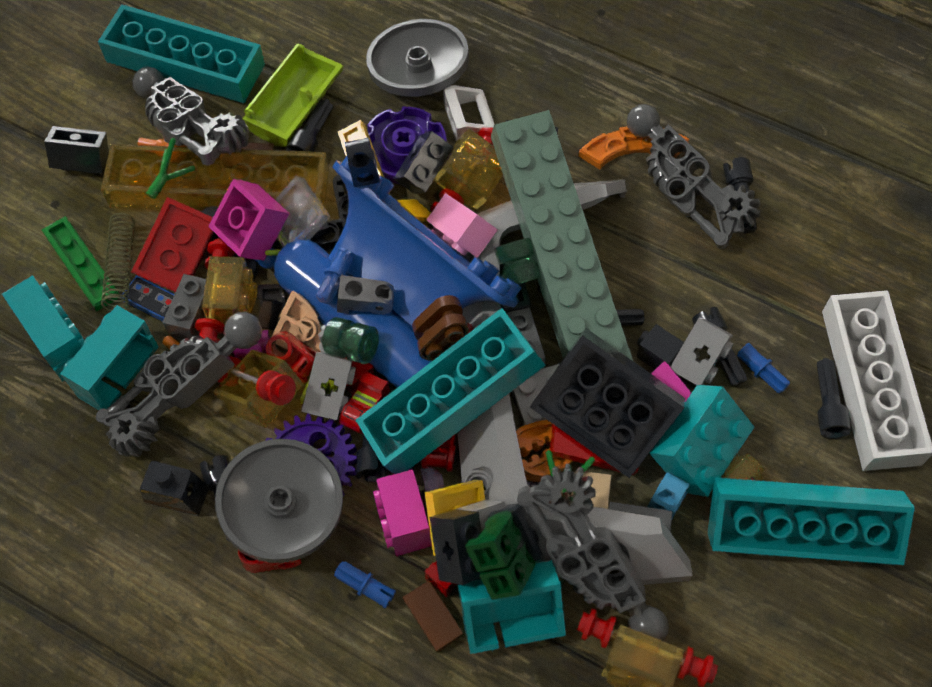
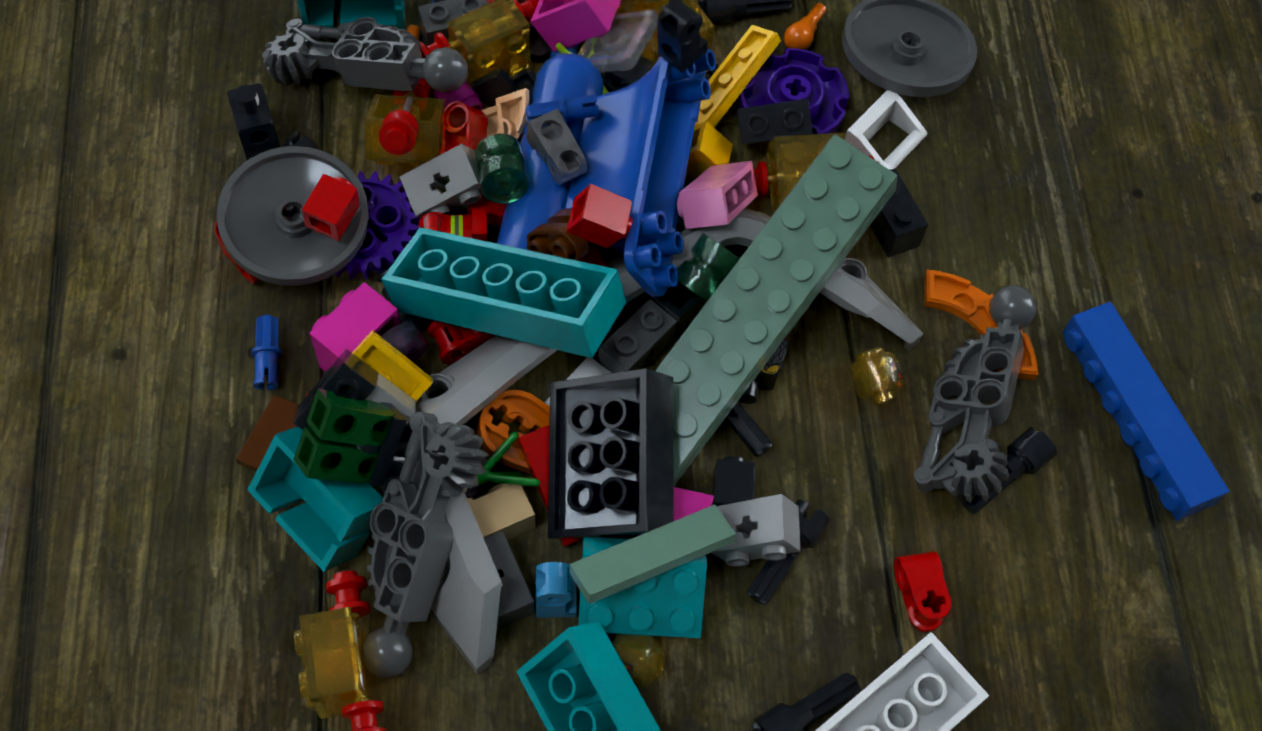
camera: 50 degrees right, 0 degrees up
blue axle [736,343,790,393] -> none
none -> red brick [302,174,360,242]
none -> red brick [566,183,632,249]
none -> sand green tile [569,505,736,604]
none -> orange piece [783,3,826,50]
none -> clear yellow head [850,347,904,405]
none -> red piece [894,551,952,632]
none -> blue brick [1062,301,1230,521]

